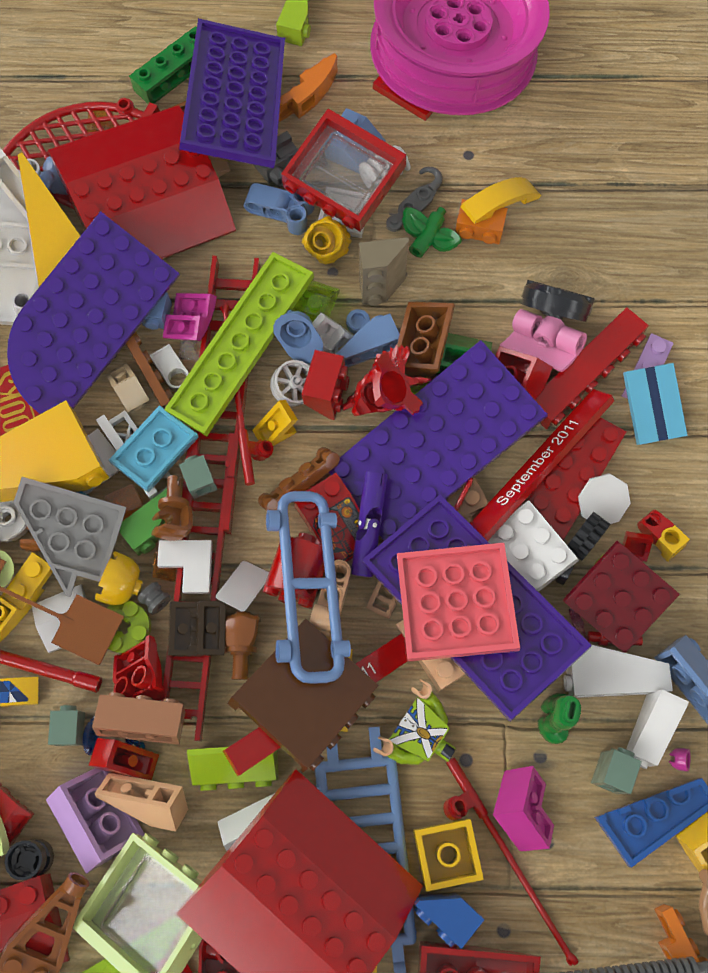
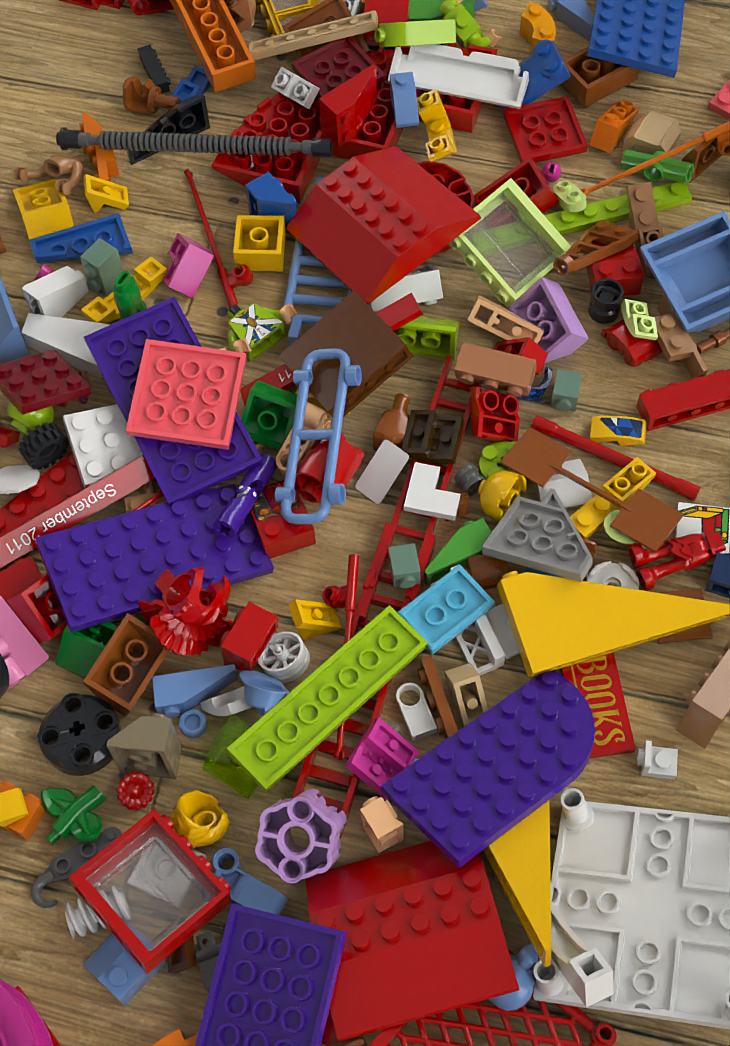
camera: 165 degrees left, 10 degrees down
dark orange piece [151,475,193,541] -> none
dark orange plate [258,447,340,511] -> none
none -> black piece [37,693,121,776]
none -> yellow slope [81,257,168,324]
none -> yellow slope [83,174,129,214]
none -> green slope [241,380,297,450]
none -> lavender piece [255,788,347,884]
none -> light nougat window [360,796,404,855]

